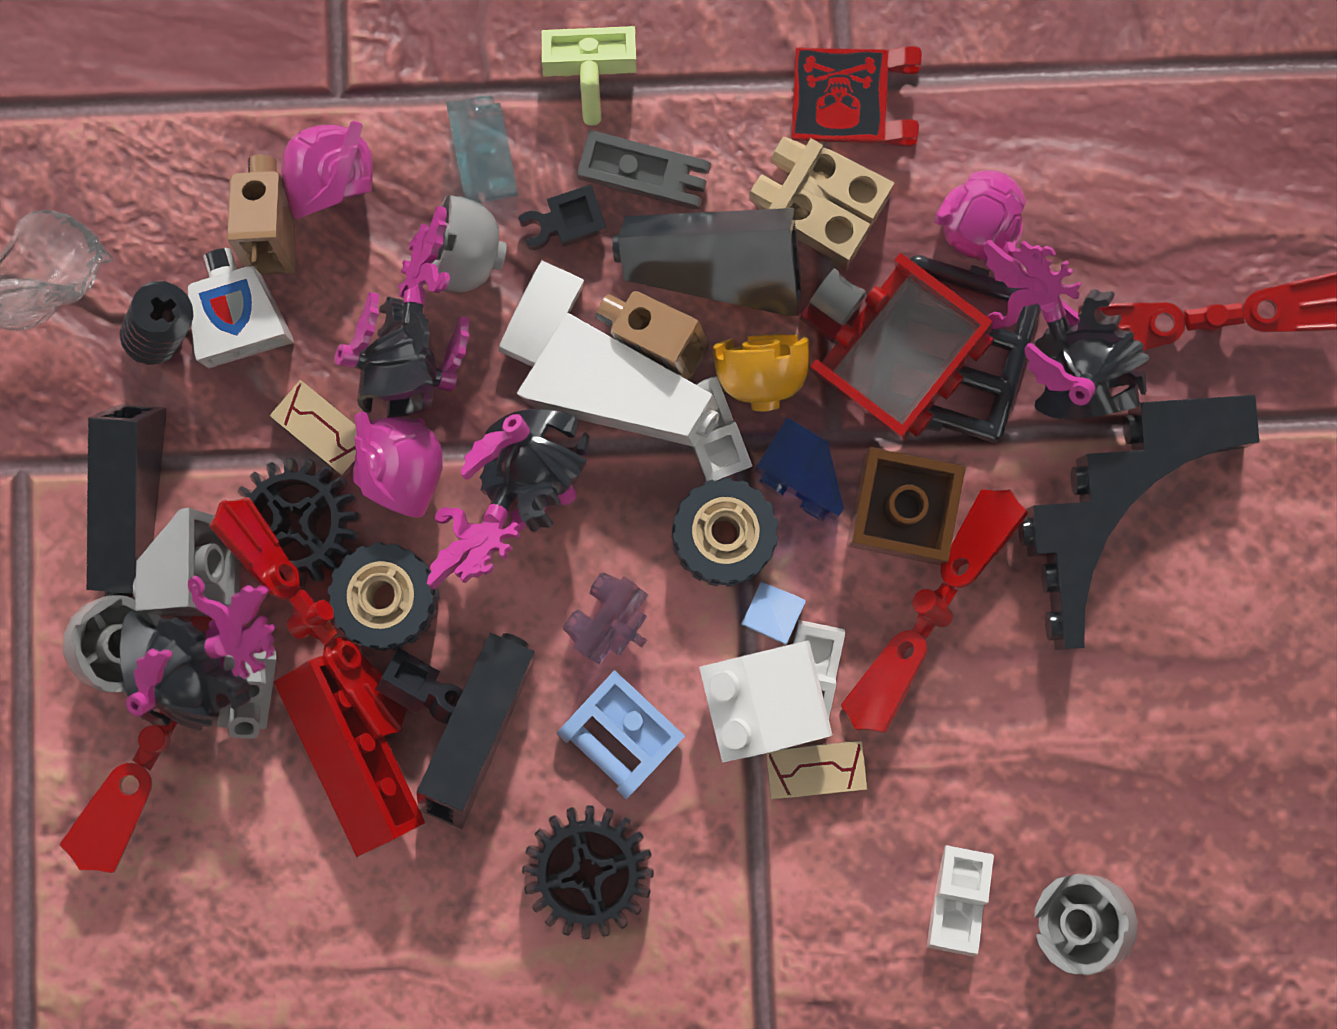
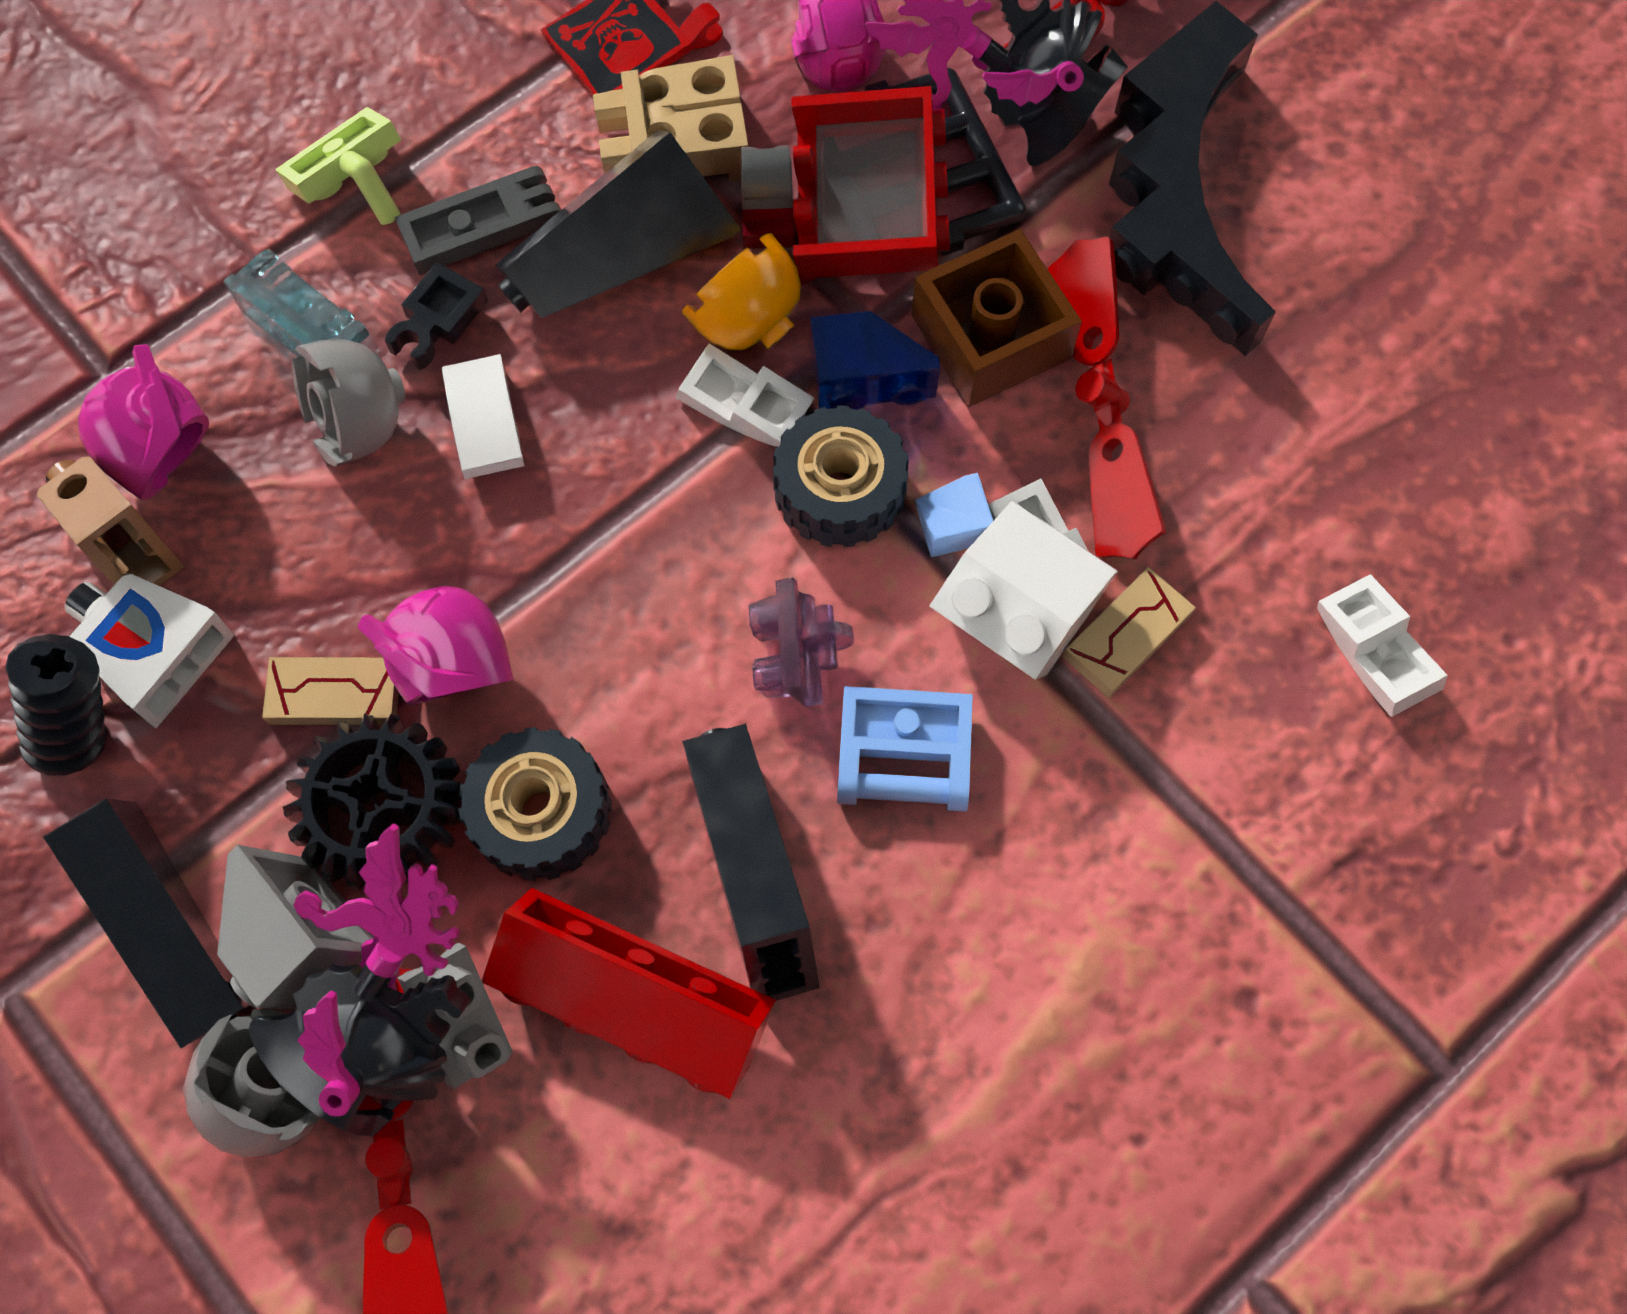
camera: 40 degrees left, 15 degrees down
red piece [209,497,408,739] -> none
helmet [335,206,470,417] -> none
black plate [375,648,463,724] -> none
helmet [427,409,590,589] -> none
white slope [517,313,719,447] -> none
black gear [522,805,654,939] -> none
medium nougat torso [596,291,710,381] -> none
light grey cylinder [1035,873,1138,975] -> none

